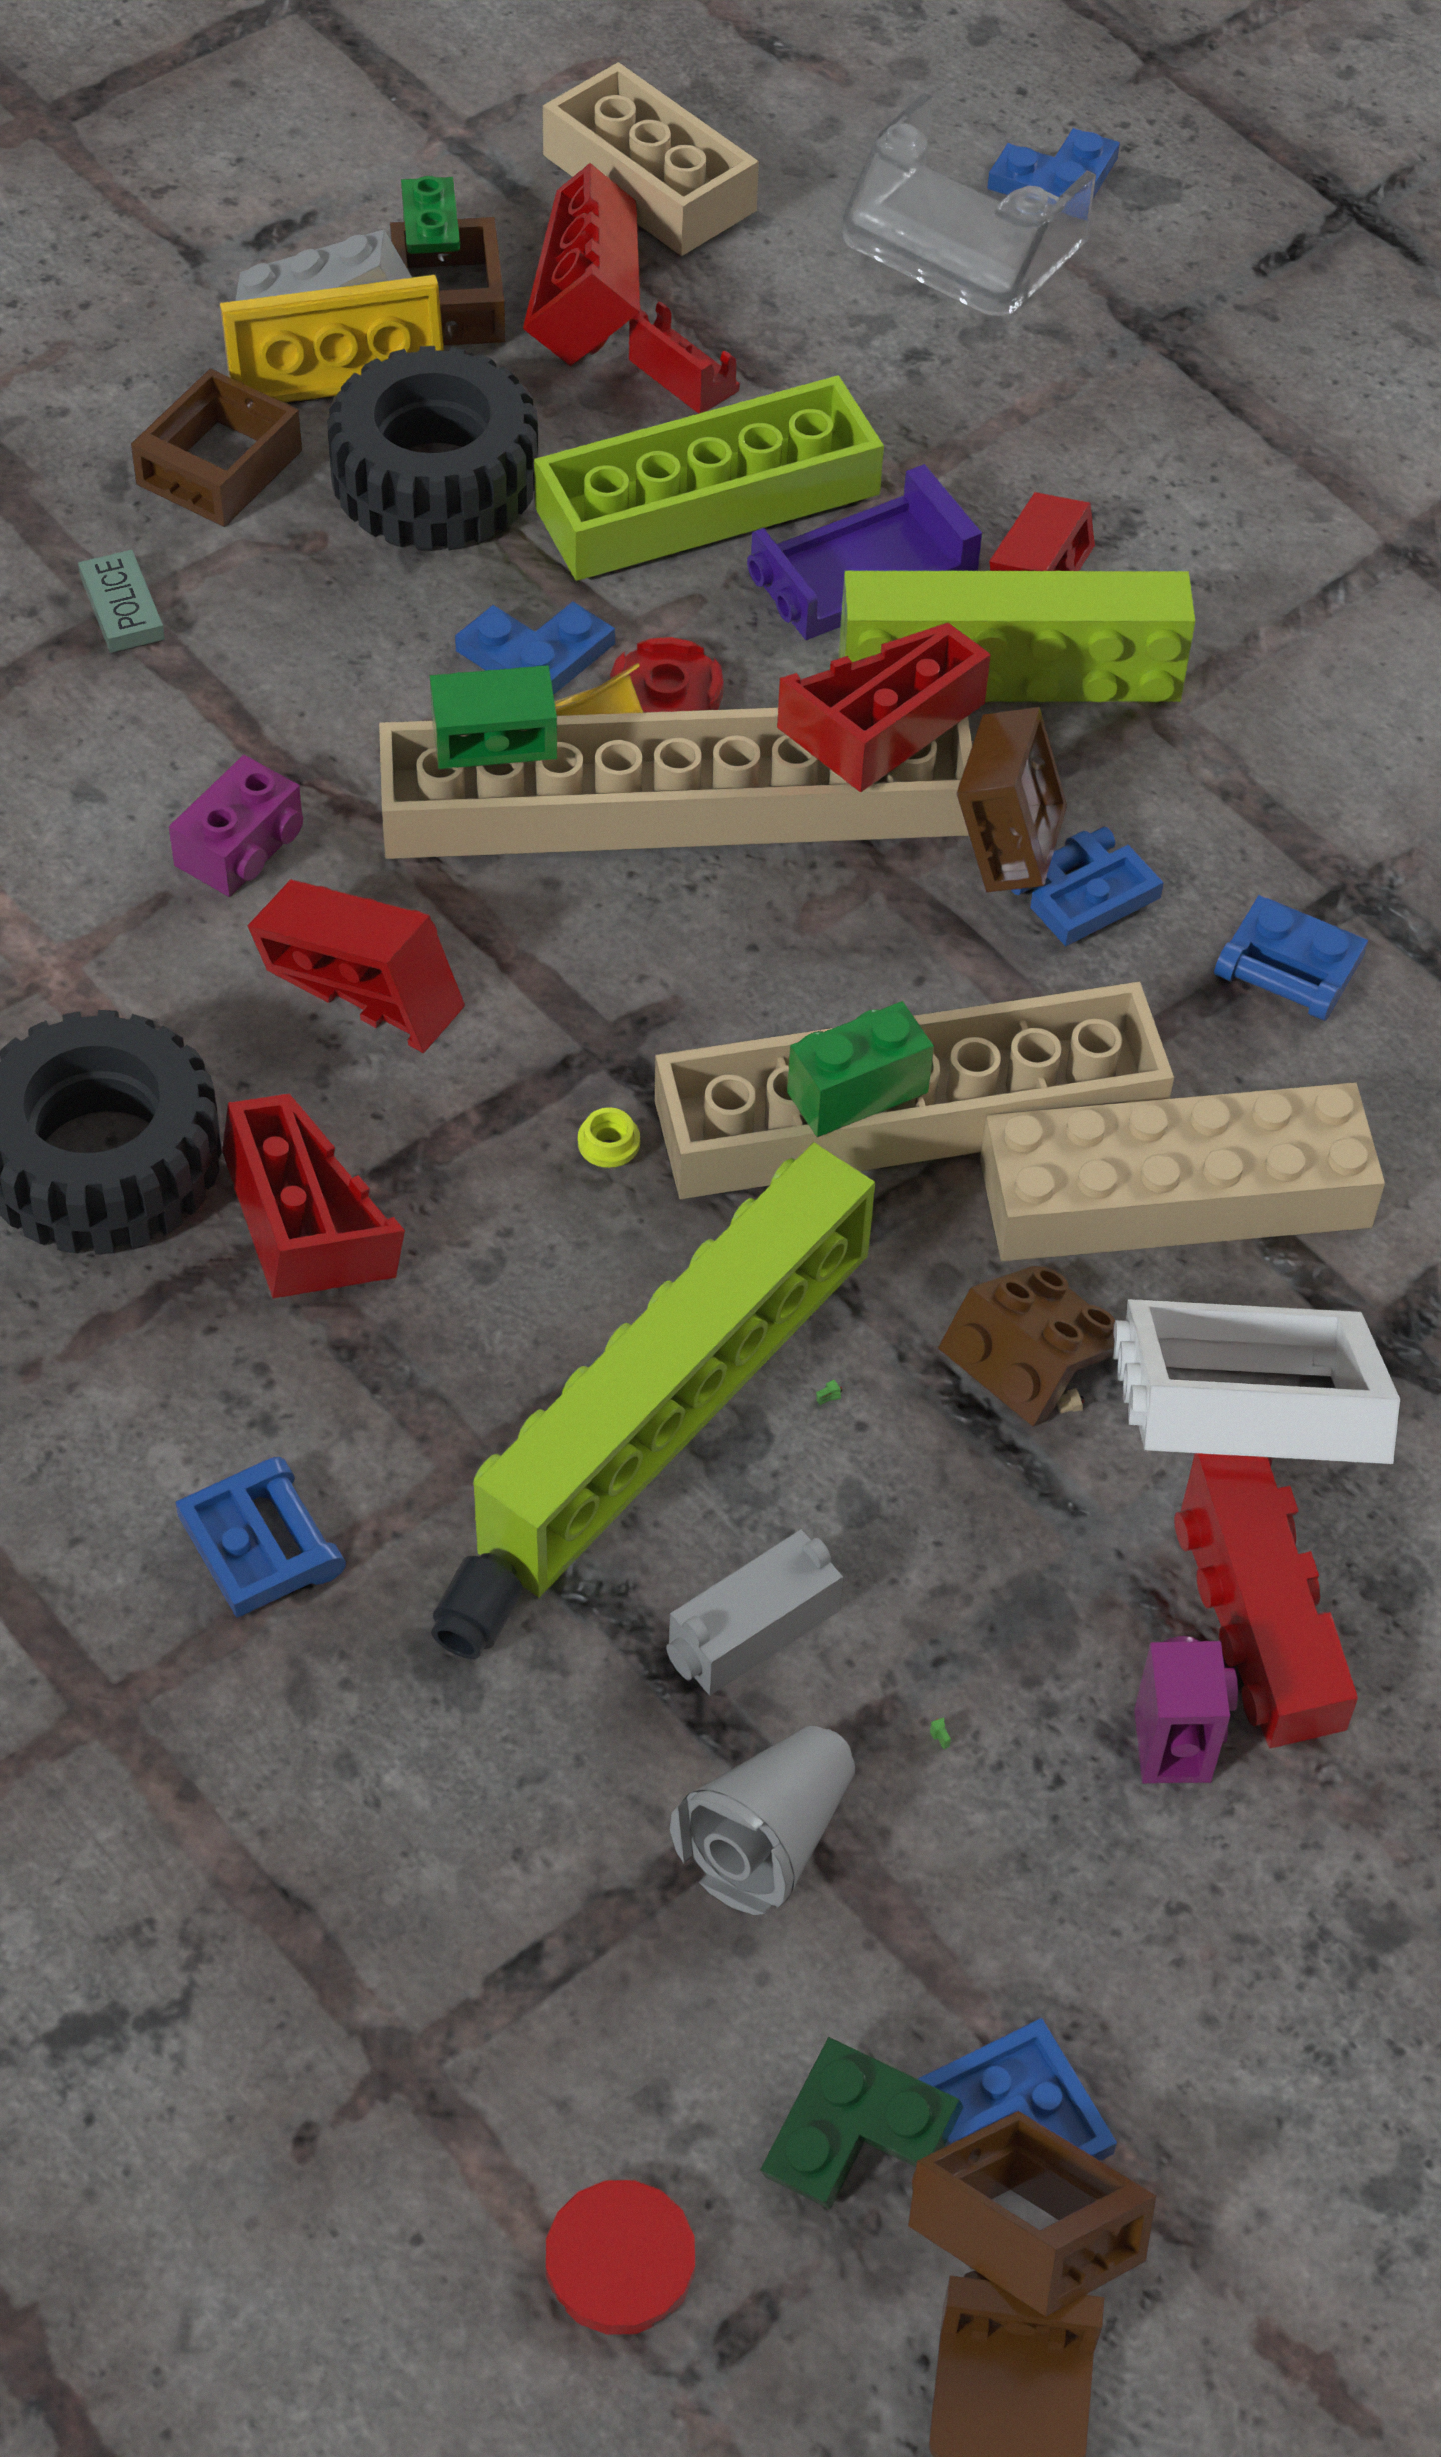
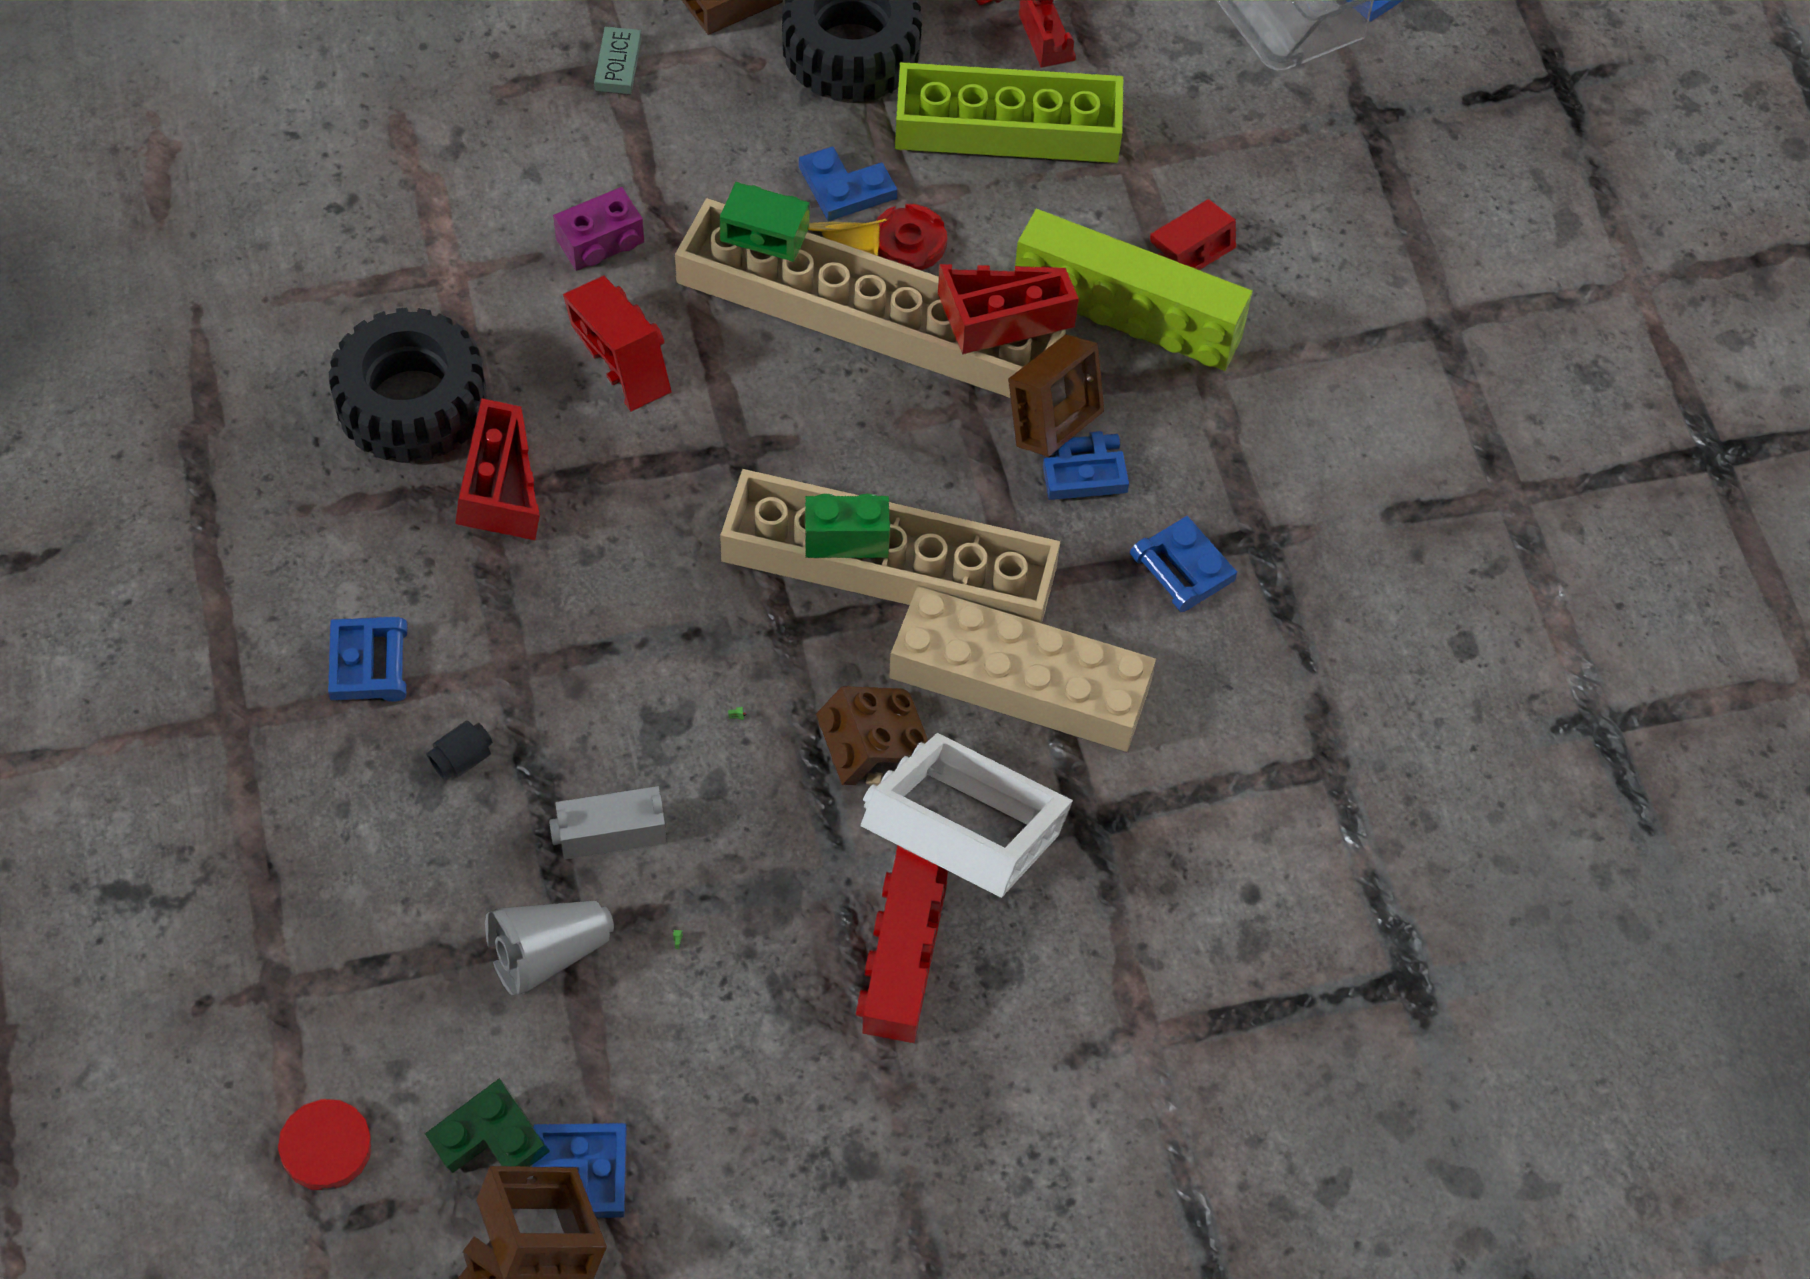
camera: 25 degrees right, 5 degrees up
lime brick [473,1142,875,1598] -> none
neon yellow plate [578,1107,640,1168] -> none
dark purple panel [747,464,982,641] -> none
magenta brick [1134,1636,1238,1784] -> none

